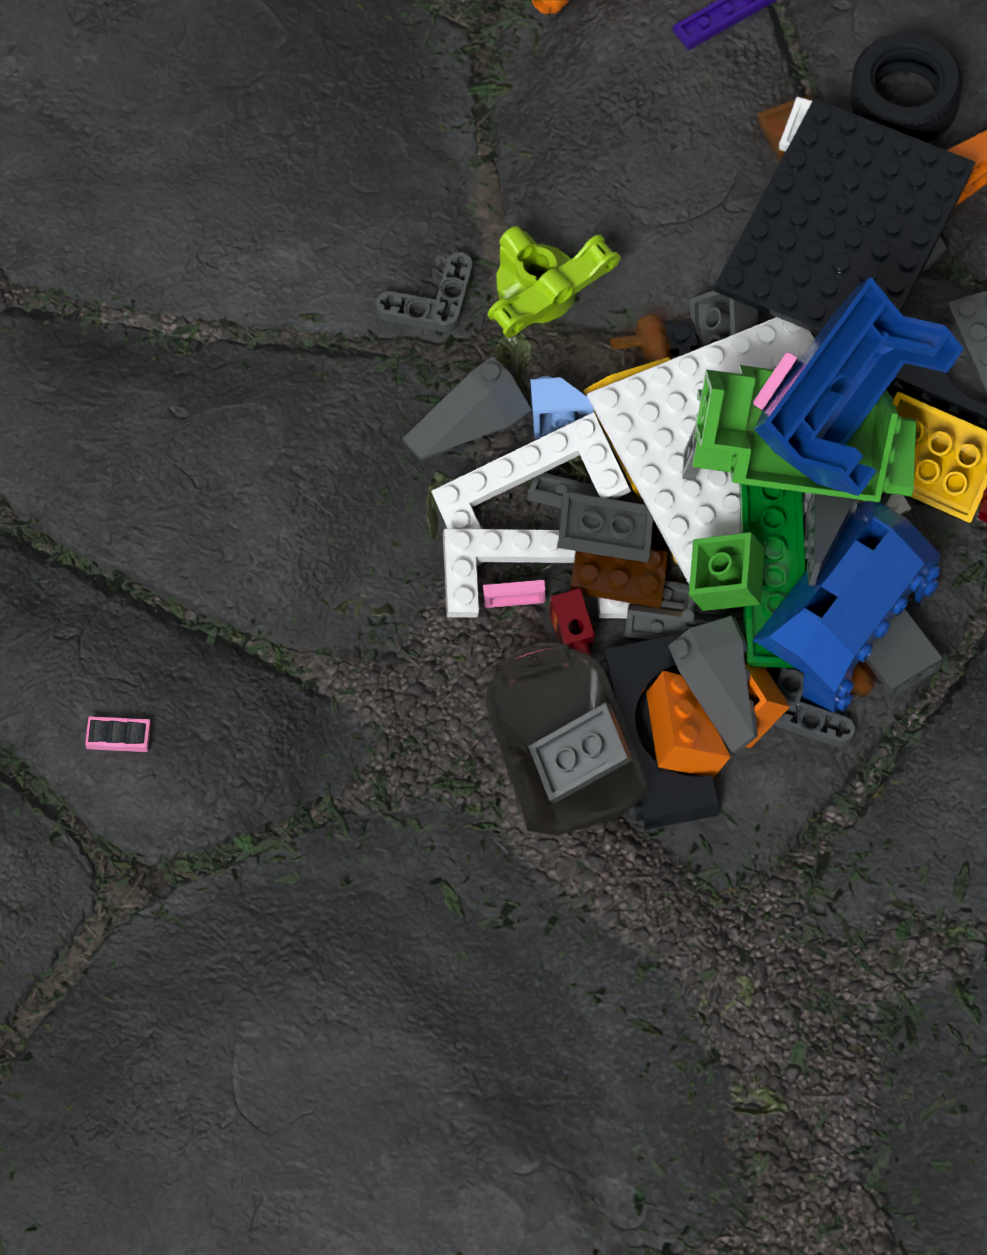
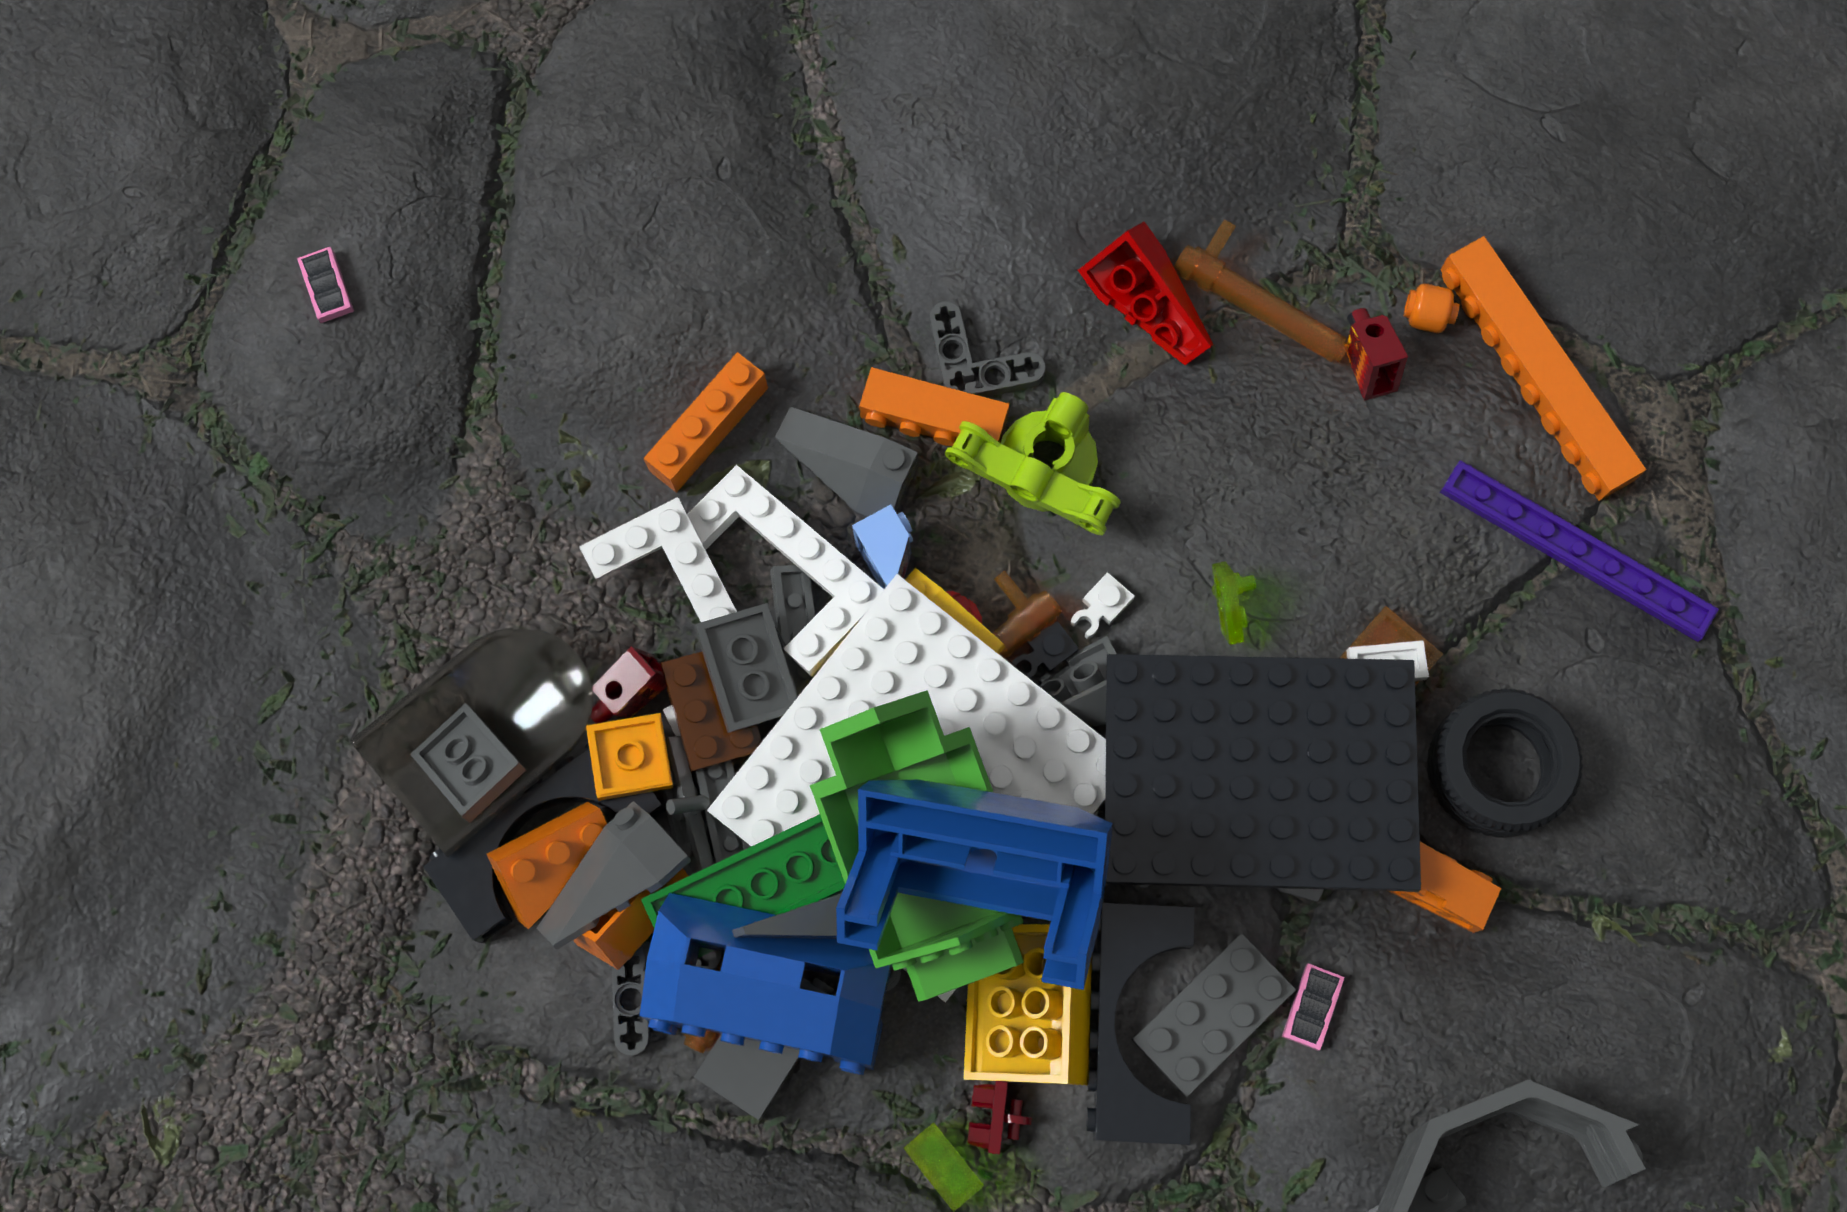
camera: 65 degrees right, 10 degrees up
bright pink tile [483,580,546,608] -> none
bright green brick [689,532,765,611] -> none
bright pink tile [753,352,799,411] -> none
none -> light orange tile [586,713,673,801]
none -> orange brick [643,352,768,493]
none -> orange brick [859,367,1009,446]
none -> white plate [1071,572,1135,639]
none -> red wedge [1078,221,1214,365]
none -> clear orange cylinder [1174,219,1350,363]
none -> clear neon green plate [1212,561,1256,645]
none -> dark red torso [1346,308,1408,401]

